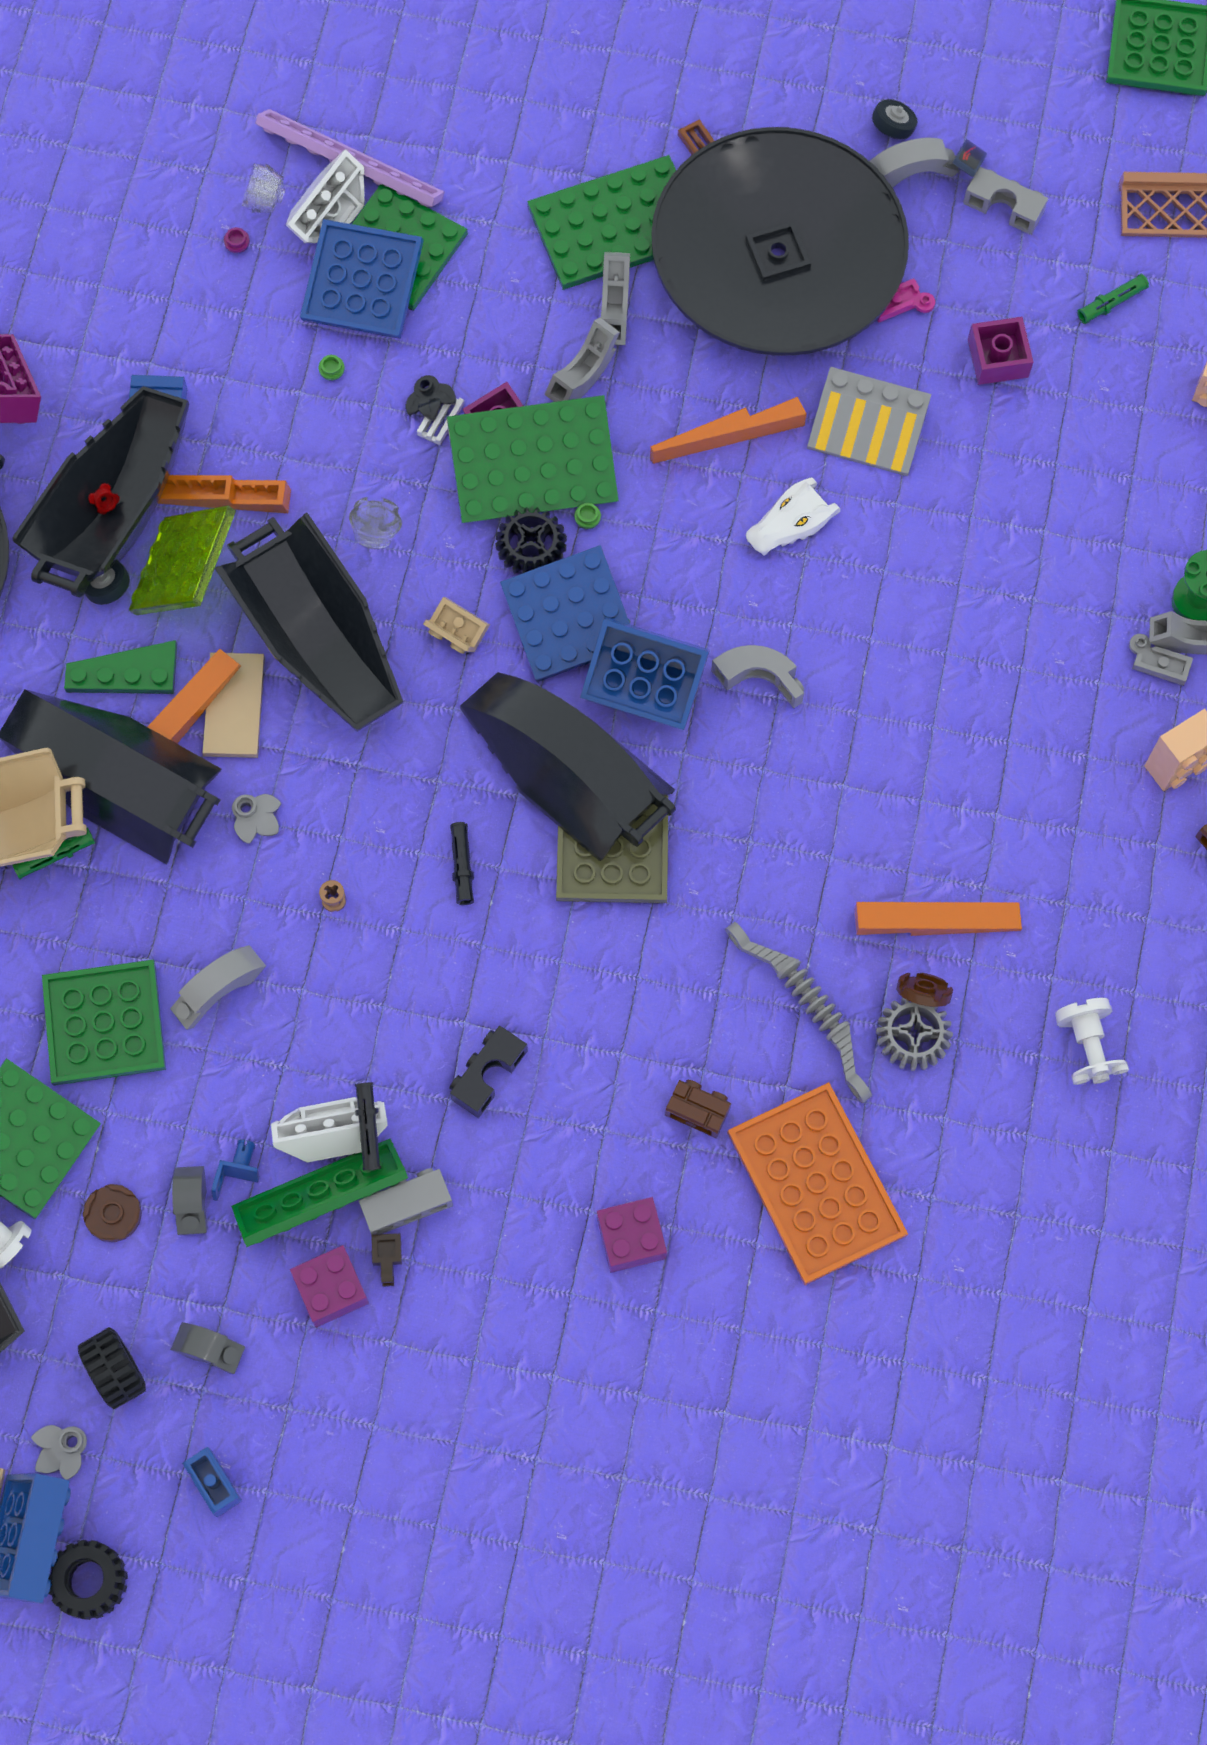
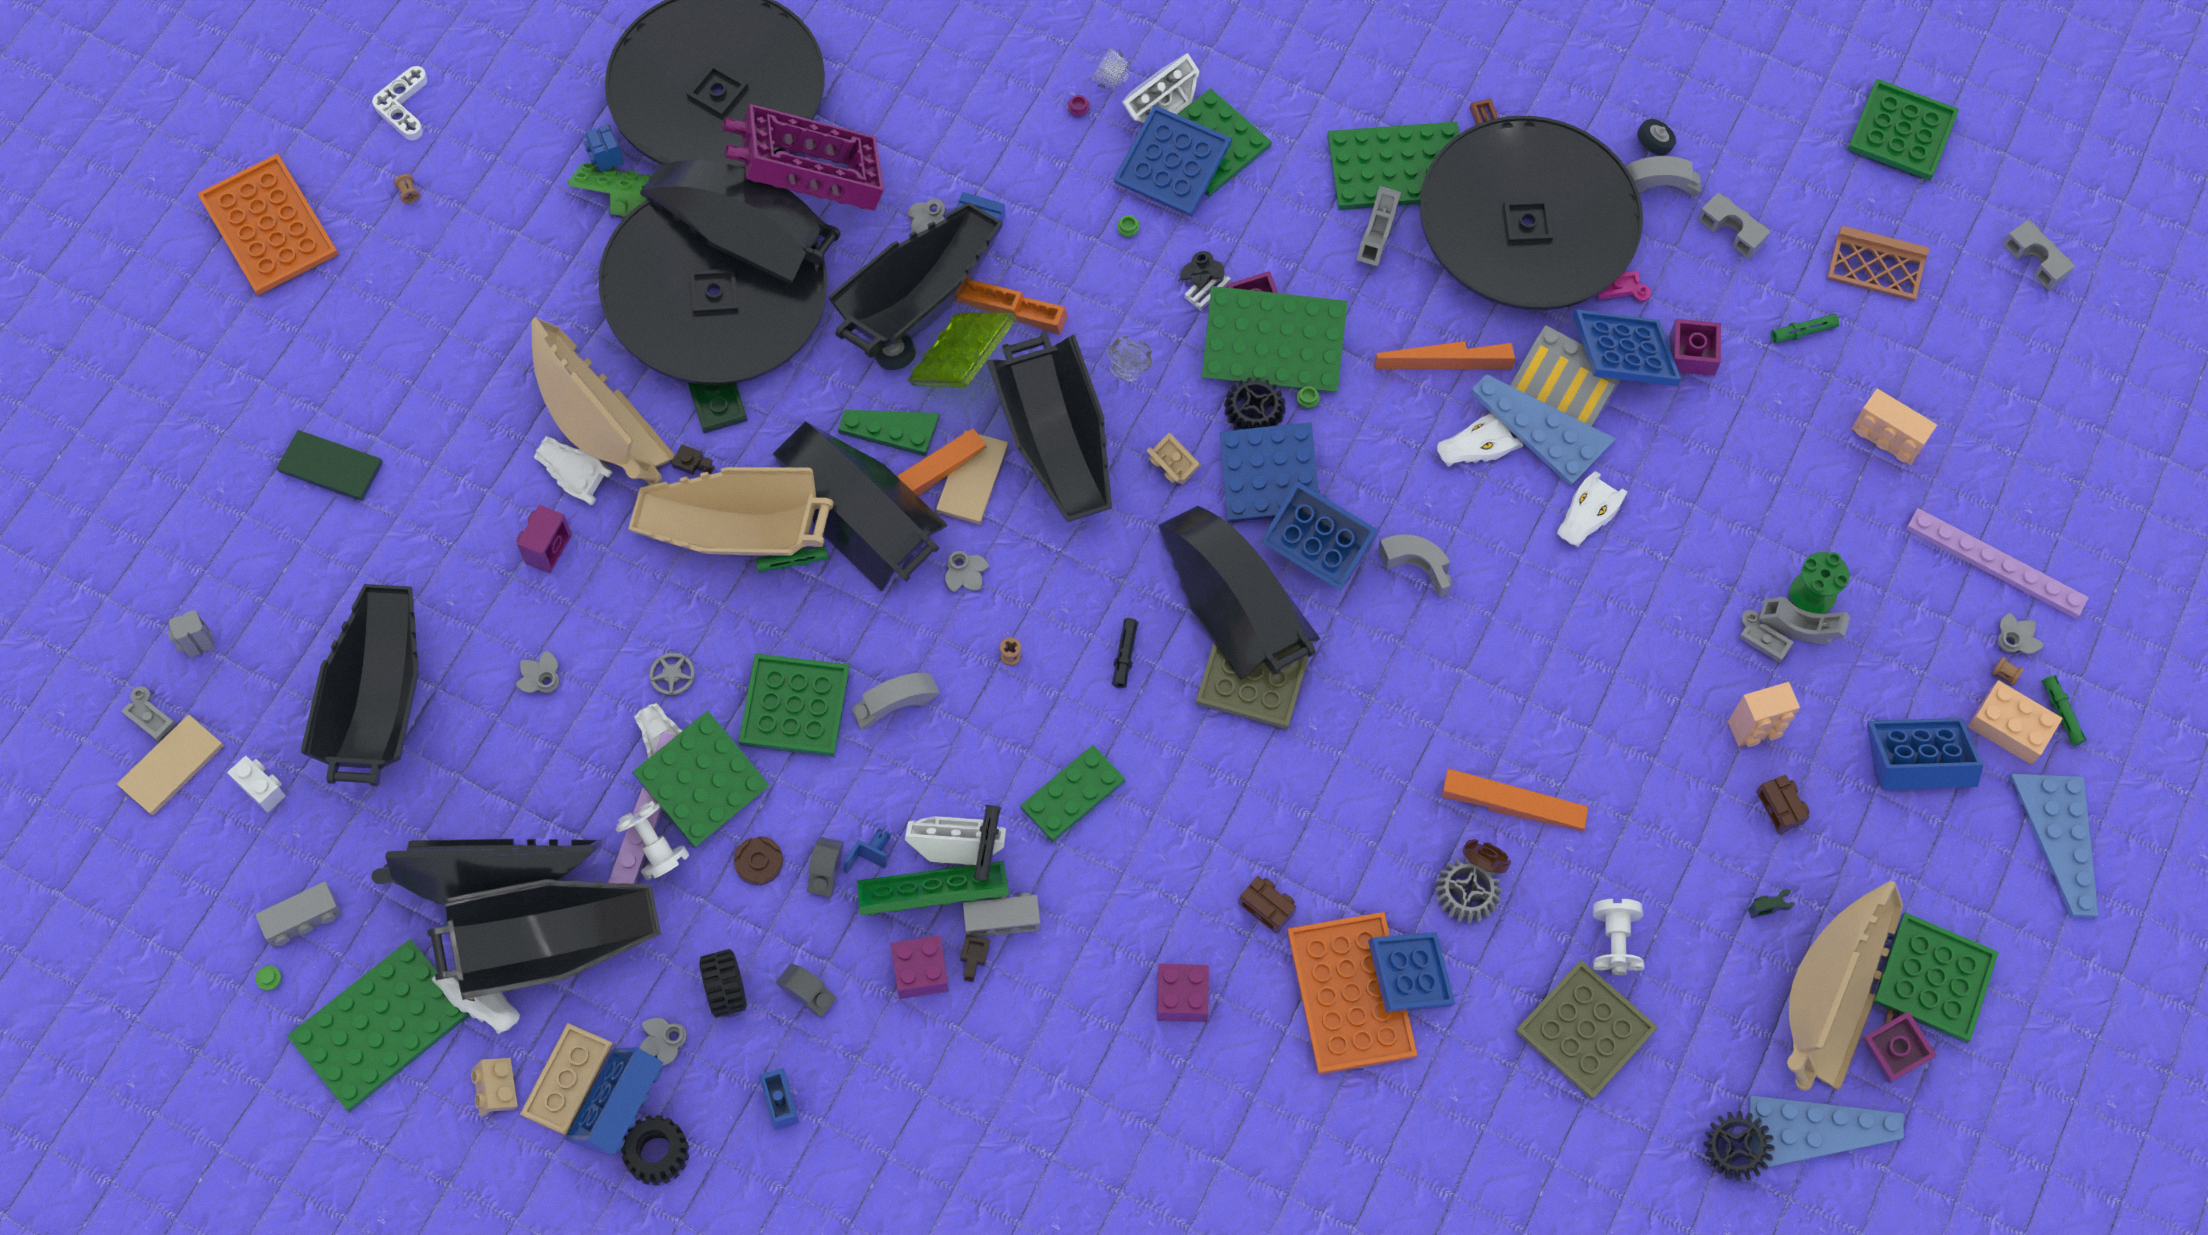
camera: 15 degrees right, 5 degrees down
red plate [88,483,120,514] -> none
lavender plate [255,109,444,207] -> none
black arch [449,1025,528,1119] -> none
light grey arch [544,317,620,402] -> none
light grey piece [725,922,872,1103] -> none
slope [952,139,987,177] -> none
none -> light grey plate [907,199,946,234]
none -> green plate [1020,745,1125,843]
none -> blue plate [1368,932,1455,1013]
none -> medium blue wing [1470,374,1616,486]
none -> olive plate [1515,960,1658,1101]
none -> white animal [1557,471,1628,547]
none -> blue plate [1573,309,1681,386]

